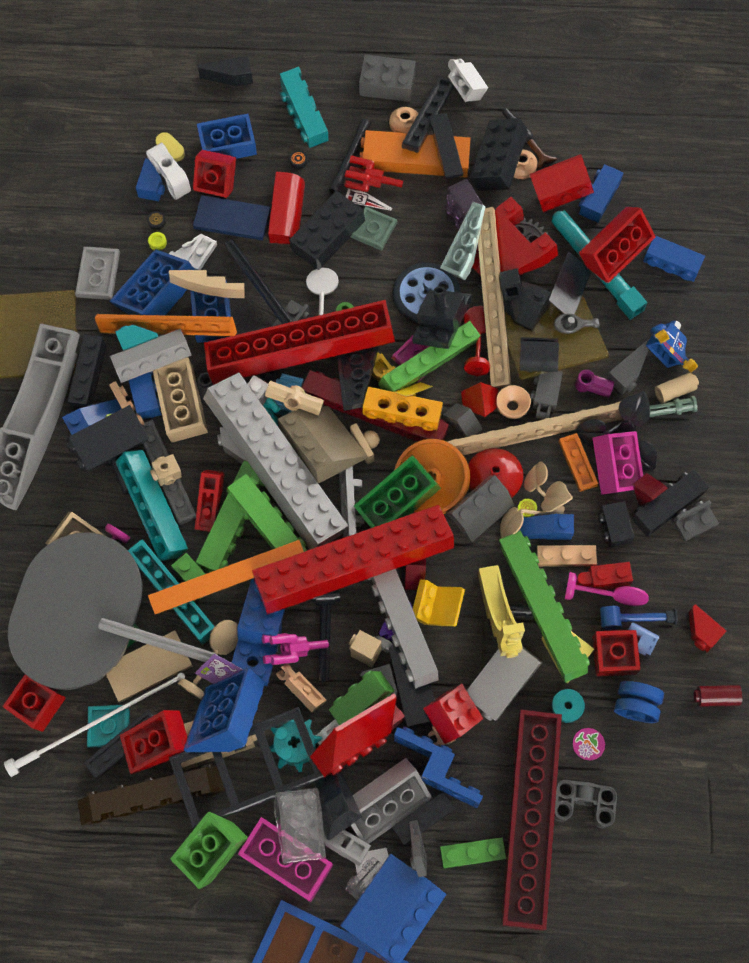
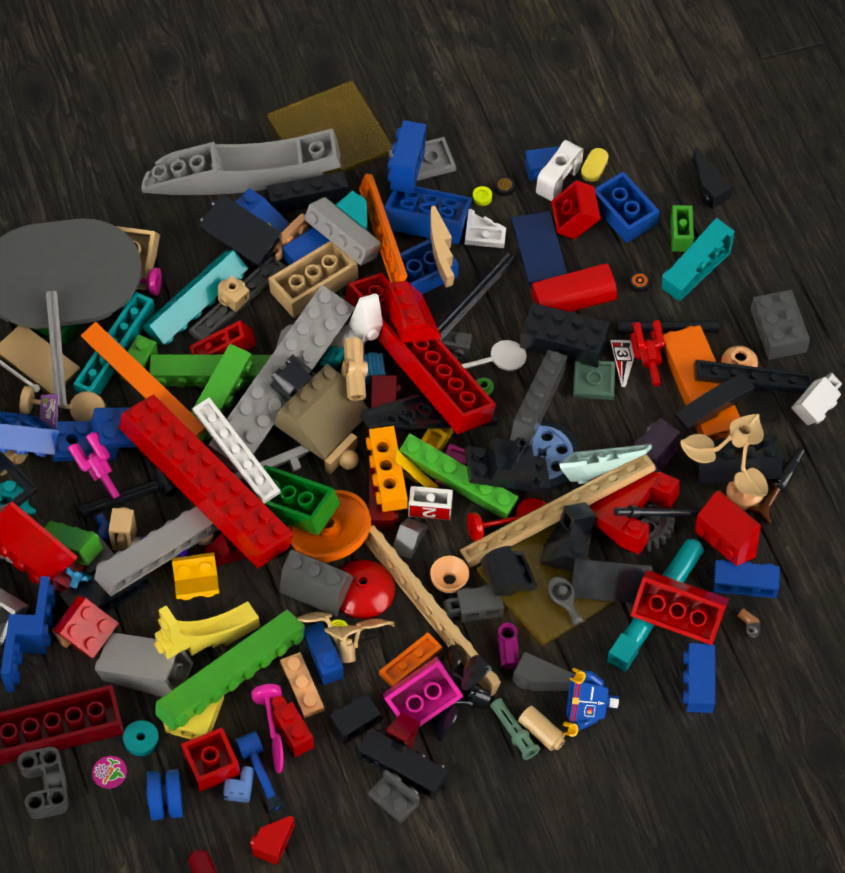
camera: 65 degrees right, 10 degrees down
light nougat plate [276,664,327,712] -> none
red slope [461,382,499,417] -> none
none -> dark azure plant [65,567,92,589]
none -> blue arm [94,513,110,542]
none -> white tile [192,397,281,504]
none -> black cylinder [270,354,316,402]
none -> white slope [348,294,383,342]
none -> red slope [383,281,441,343]
none -> blue brick [387,120,426,194]
none -> white brick [408,486,453,520]
none -> dark grey brick [510,350,567,446]
none -> black bar [613,505,702,518]
none -> bright green brick [670,205,694,252]
none -> tan plant [681,414,768,497]
none -> arm [738,608,760,638]

